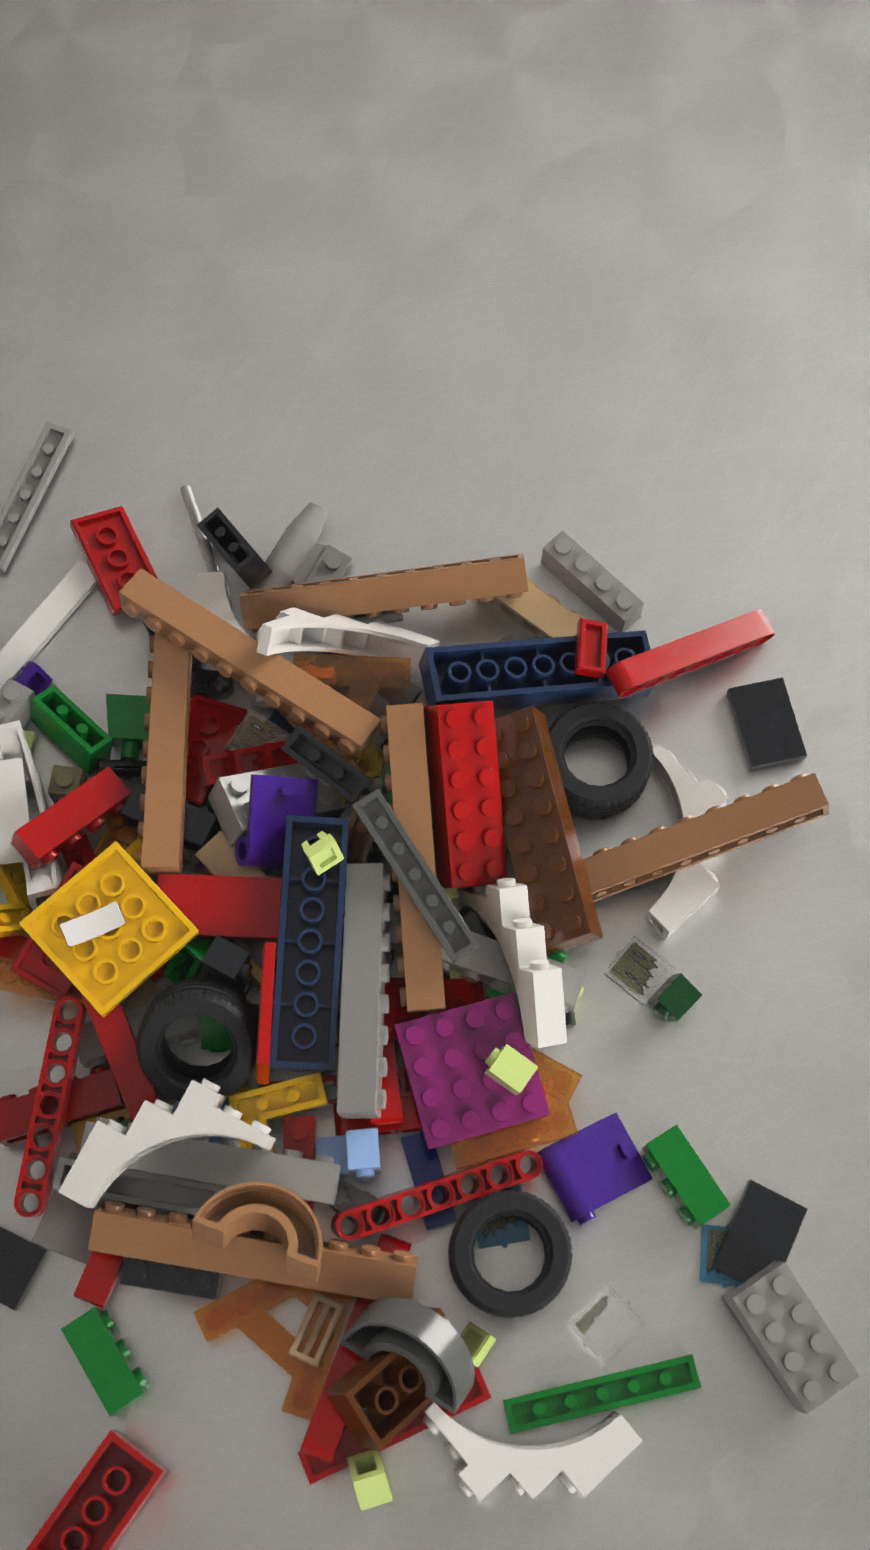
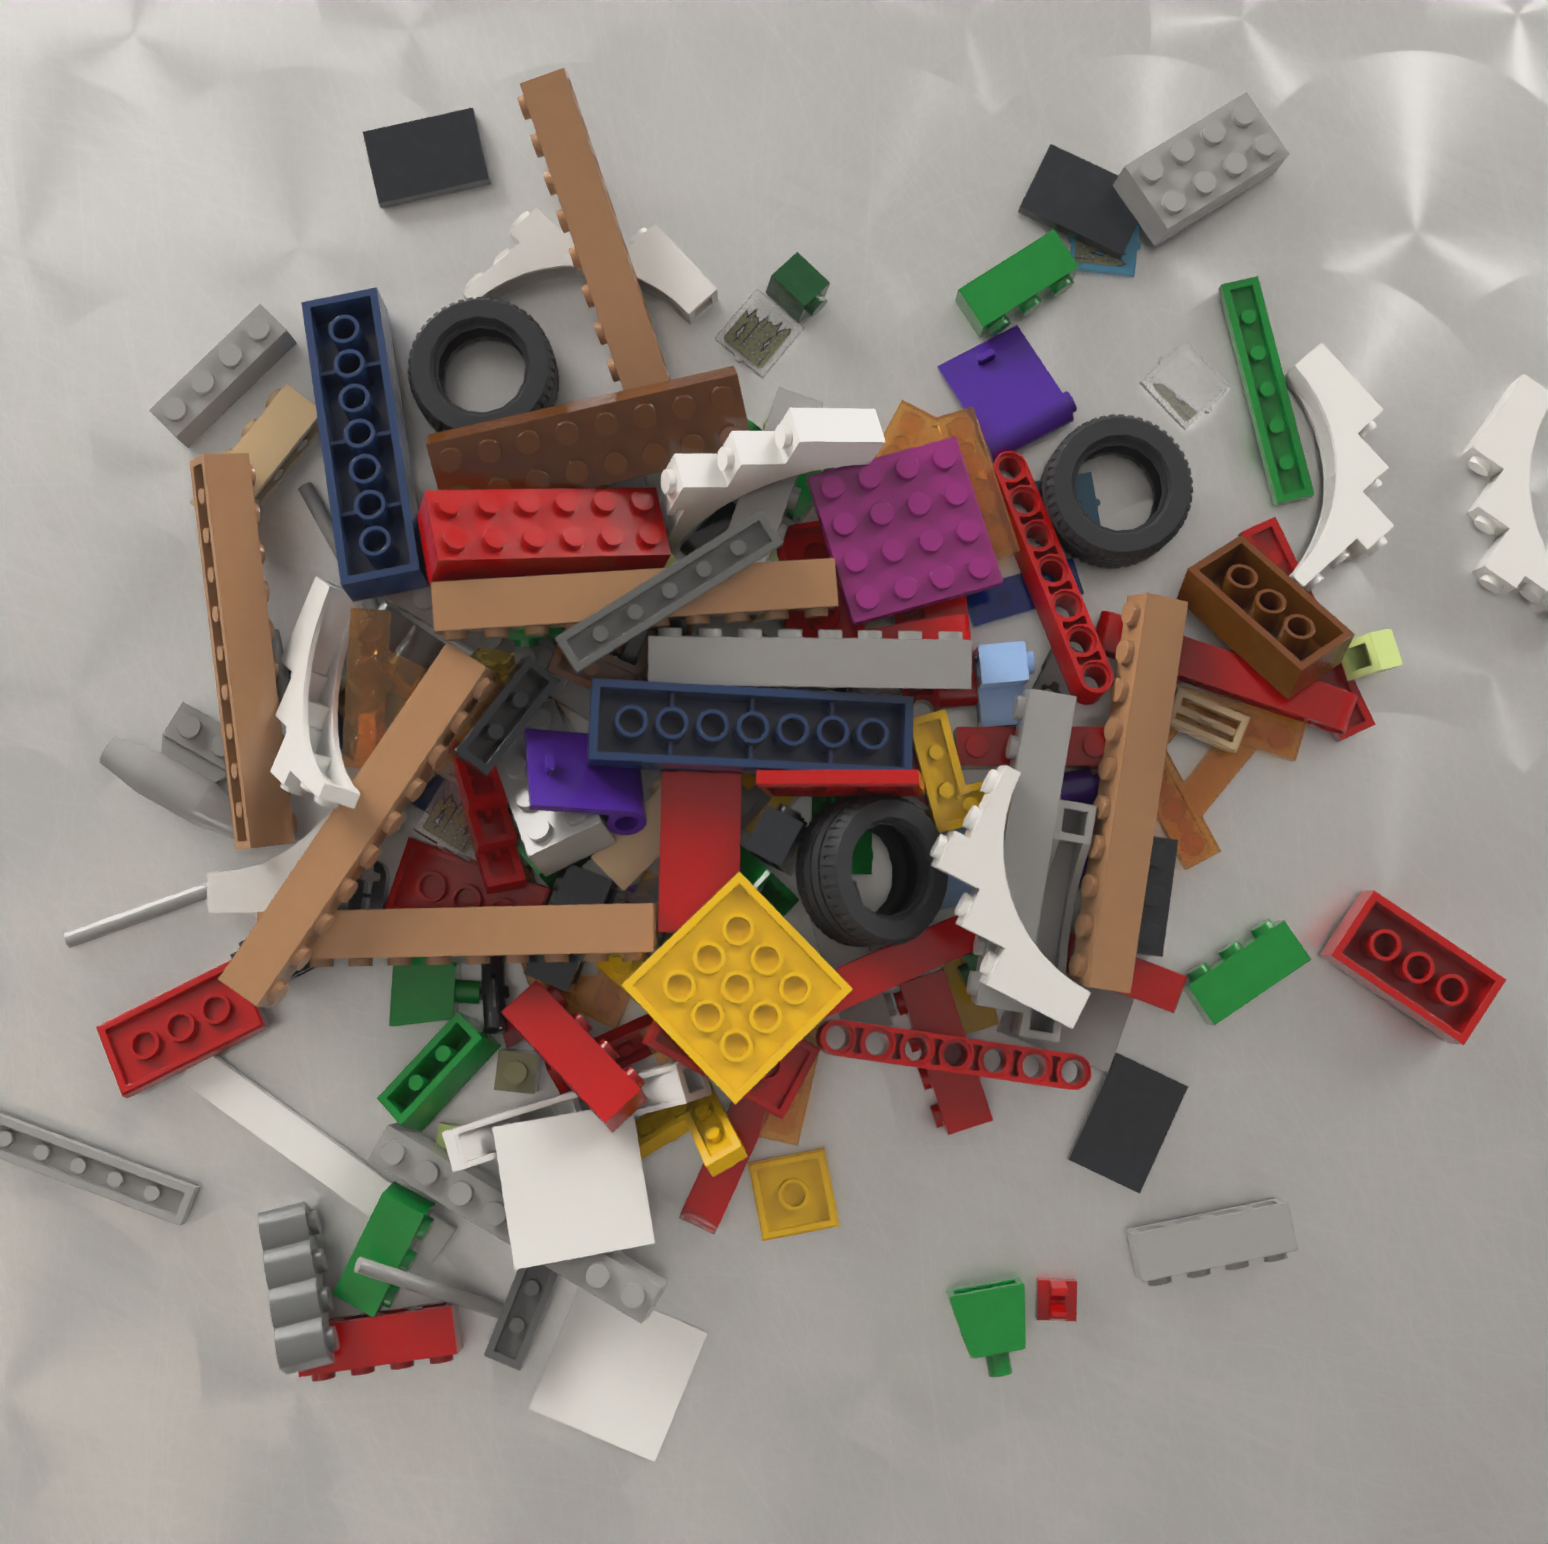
camera: 90 degrees left, 15 degrees up
dark purple tile [14,661,53,696] -> none
white sticker [60,902,125,946] -> none
medium nougat brick [192,1182,323,1284] -> none
black brick [197,507,273,590] -> none
yellowish green tile [301,831,344,876] -> none
dark grey brick [340,1297,475,1414] -> none
yellowish green tile [460,1321,496,1367] -> none
yellowish green brick [485,1044,538,1096] -> none
red tile [574,618,608,679] -> none
beam [605,609,775,698] -> none

